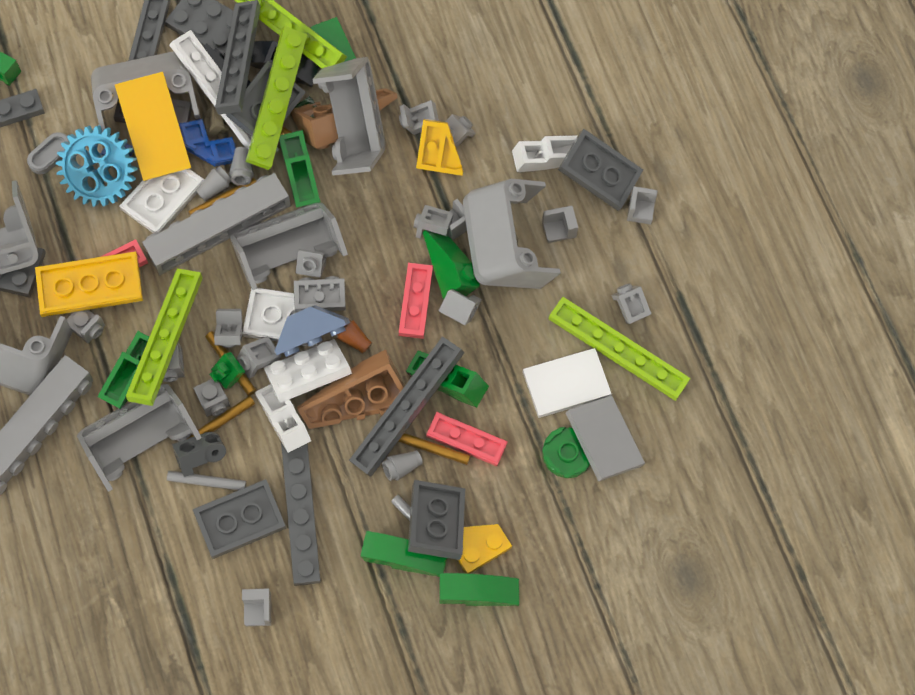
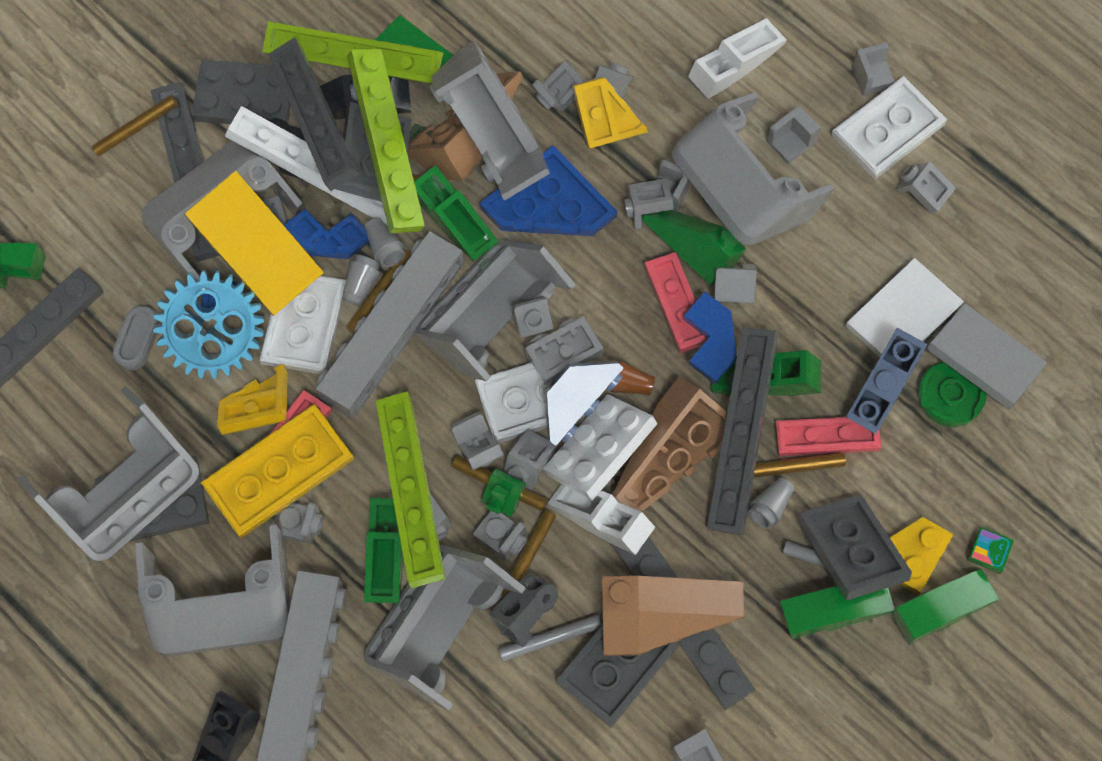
camera: 20 degrees left, 0 degrees up
lime plate [548,297,691,401] -> none
dark grey plate [558,129,643,211] -> none
none -> pearl gold bar [92,95,179,156]
none -> yellow wing [217,364,288,435]
none -> blue plate [479,145,617,236]
none -> medium nougat wedge [602,576,745,656]
none -> blue tile [683,292,737,384]
none -> white tile [831,76,947,180]
none -> sand blue slope [846,328,928,434]
none -> tile [967,527,1014,574]

